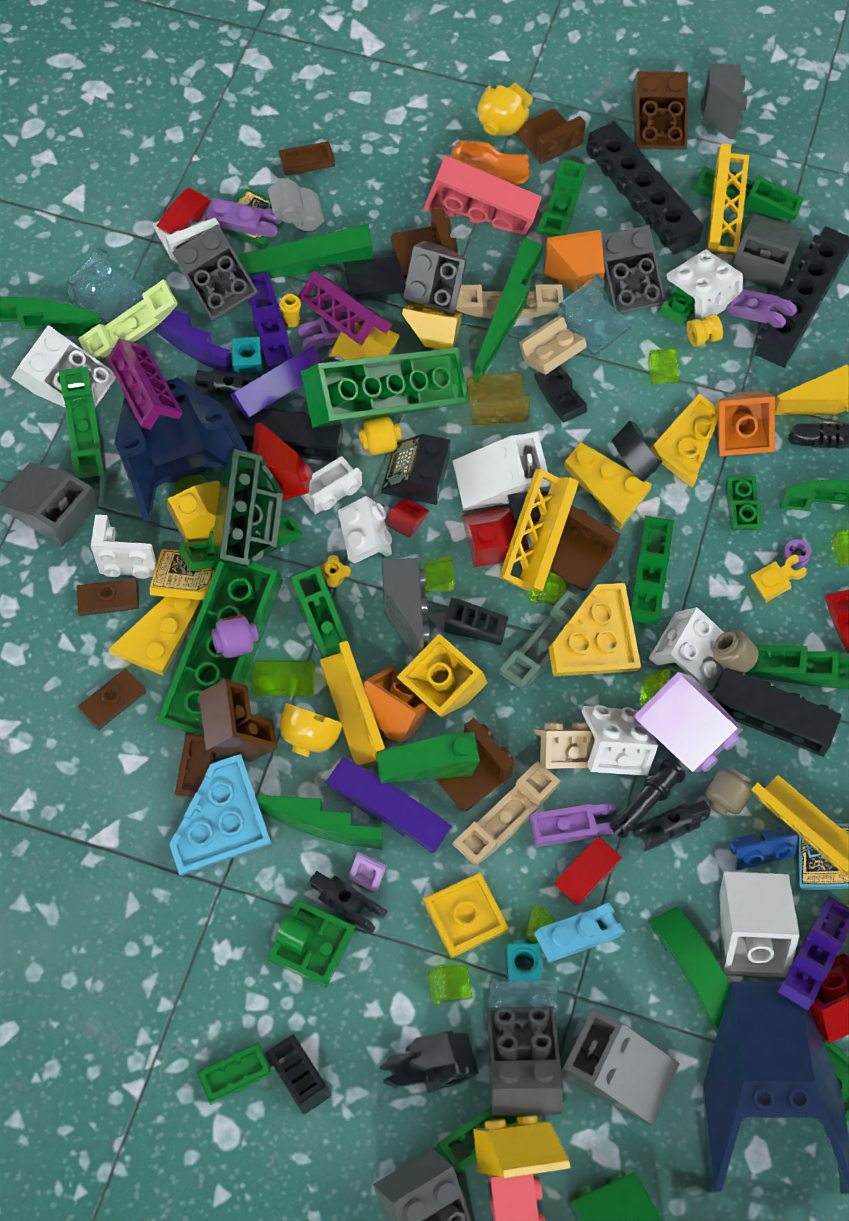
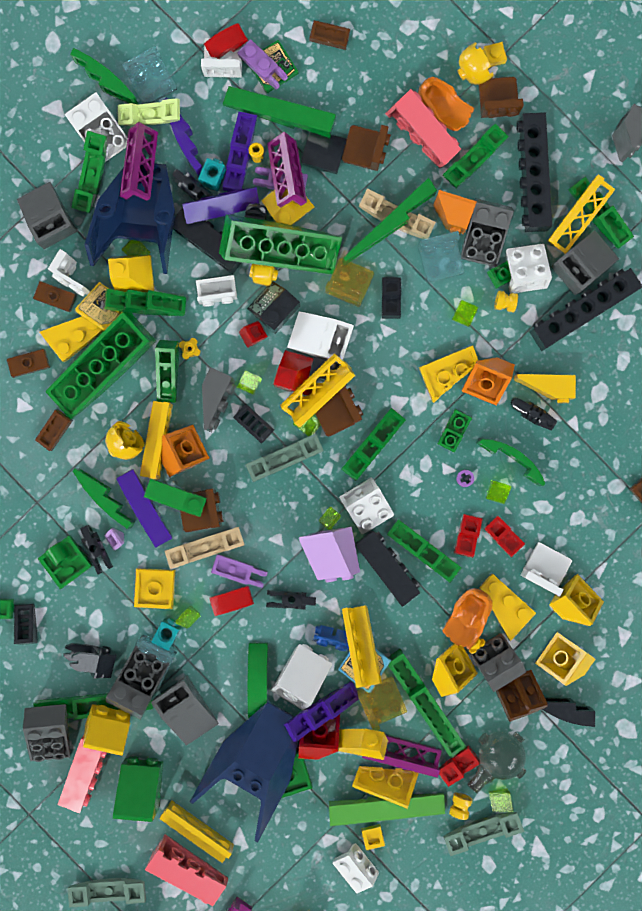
camera: 30 degrees right, 25 degrees up
medium azure plate [169,754,271,876] -> none
dark grey slope [172,224,259,321] -> none
reddish brown brick [199,679,277,762] -> none
medium lavender head [211,615,259,658] -> none
dark green wedge [213,449,283,567] -> none
red slope [252,422,312,501] -> none
clear neon green slope [253,660,315,697] -> none
light grey brick [268,178,325,232] -> none
white bracket [338,496,392,563] -> none
yellow slope [397,634,488,718] -> none
yellow slope [402,302,463,350] -> none
dark grey slope [403,241,467,314] -> none
clear neon green slope [428,965,473,1003] -> none
tan bracket [519,316,587,375] -> none
tan bracket [534,722,595,769] -> none
medium azure plate [534,903,625,963] -> none
yellow plate [548,583,641,677] -> none
yellow wing [564,442,652,530] -> none
white bracket [582,705,658,776] -> none
black pin [610,759,686,838] -> none
black slope [611,420,663,482] -> none
reddish brown slope [633,71,688,149] -> none
dark tan head [705,768,753,817] -> none
dark tan head [713,630,759,674] -> none
medium lavender hinge [727,289,797,328] -> none
yellow plate [750,555,807,603] -> none

